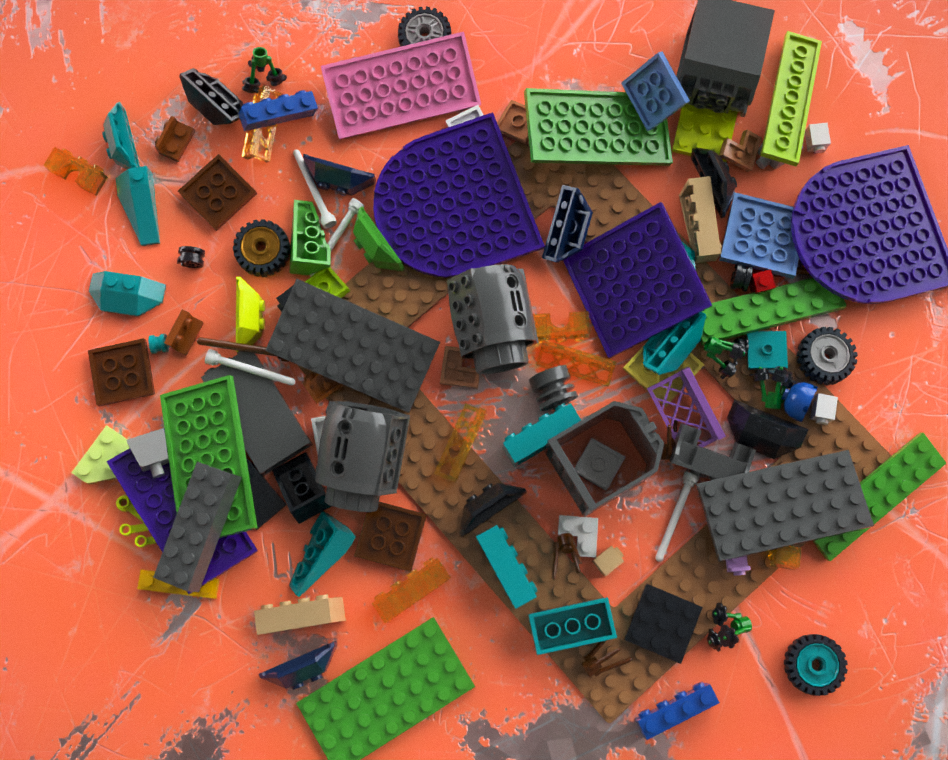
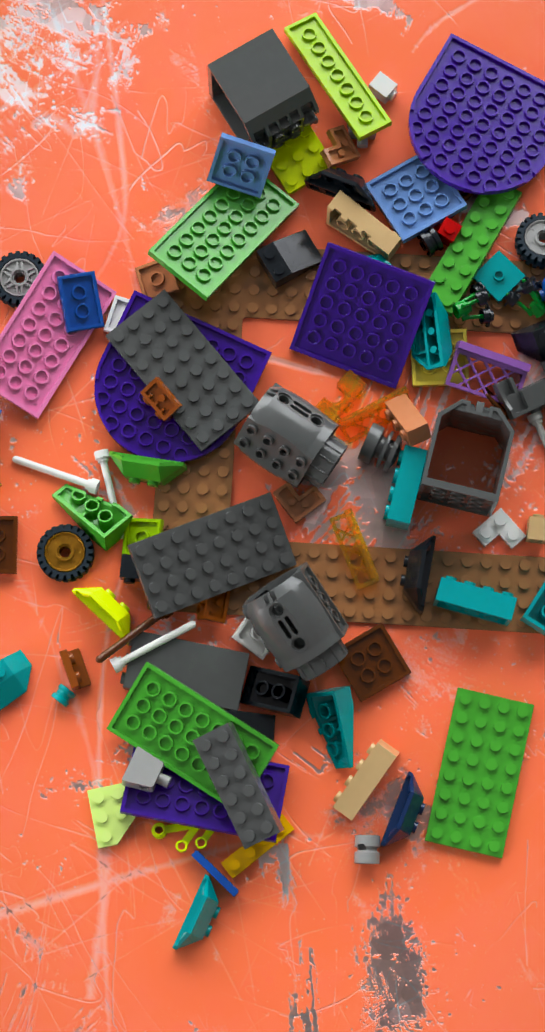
camera: 50 degrees left, 0 degrees up
reddish brown plate [88,338,155,406] -> none
black wheel [177,246,205,268] -> none
dark blue wedge [303,154,376,196] -> none
clear yellow brick [372,557,451,624] -> none
dark blue wedge [542,185,593,263] -> none
reddish brown plant [552,533,582,580] -> none
white plate [574,438,625,491] -> none
none -> blue tile [57,271,105,333]
none -> dark grey plate [105,289,259,452]
none -> dark orange bracket [140,377,183,421]
none -> teal wedge [172,874,221,950]
none -> blue tile [191,850,239,897]
none -> black slope [257,230,322,289]
none -> light grey wheel [354,835,380,864]
none -> nougat brick [384,393,432,447]

